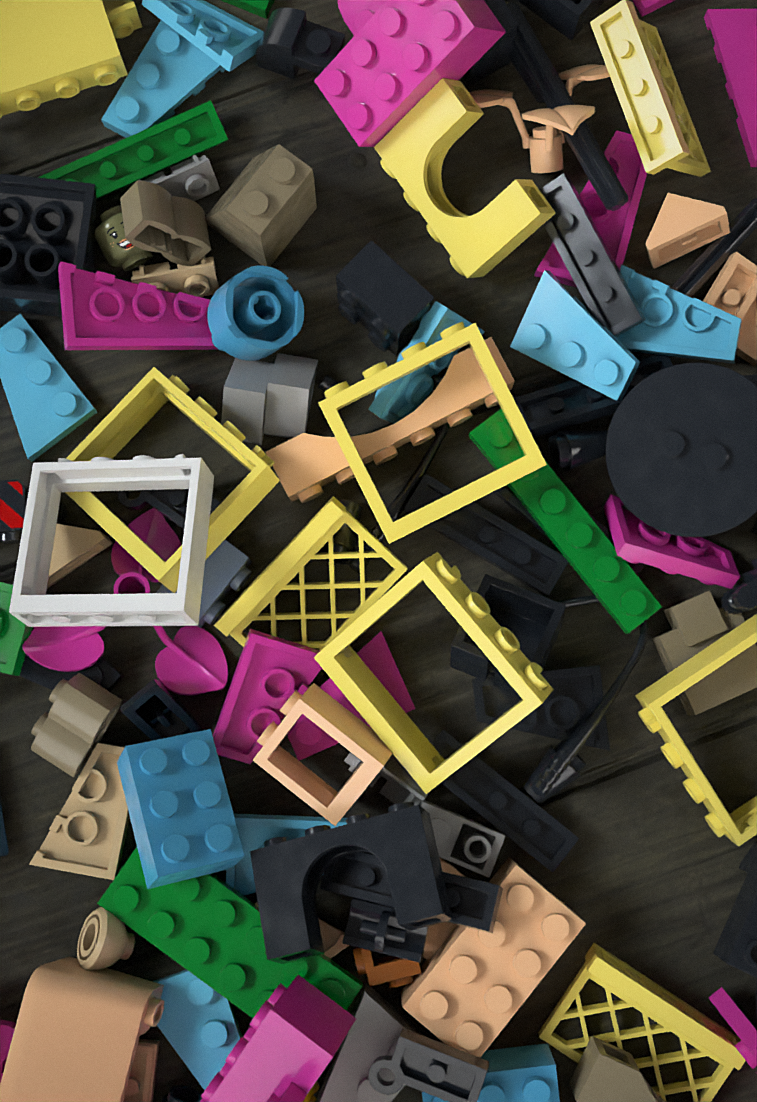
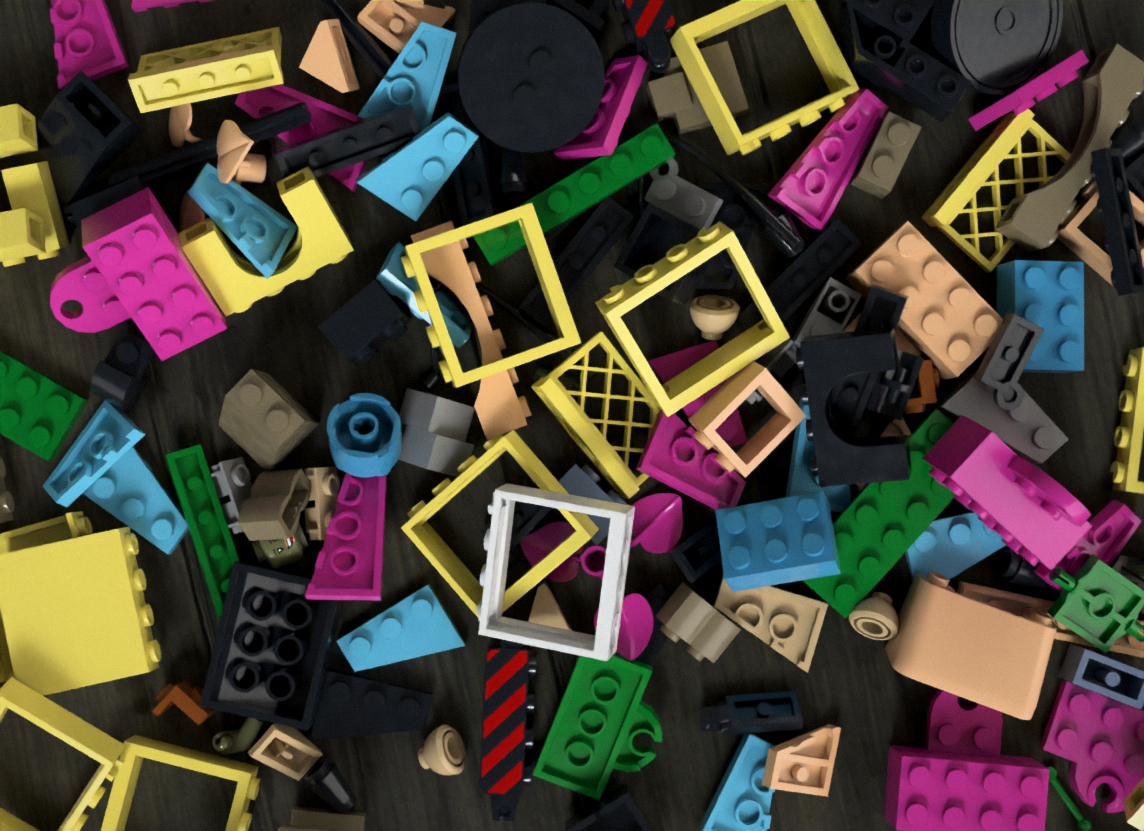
camera: 80 degrees left, 5 degrees up
none -> medium azure wing [187,163,298,279]
none -> light grey hinge [644,158,723,230]
none -> tan brick [689,295,740,340]
none -> dark pink wing [768,88,889,231]
none -> dark tan brick [850,111,921,199]

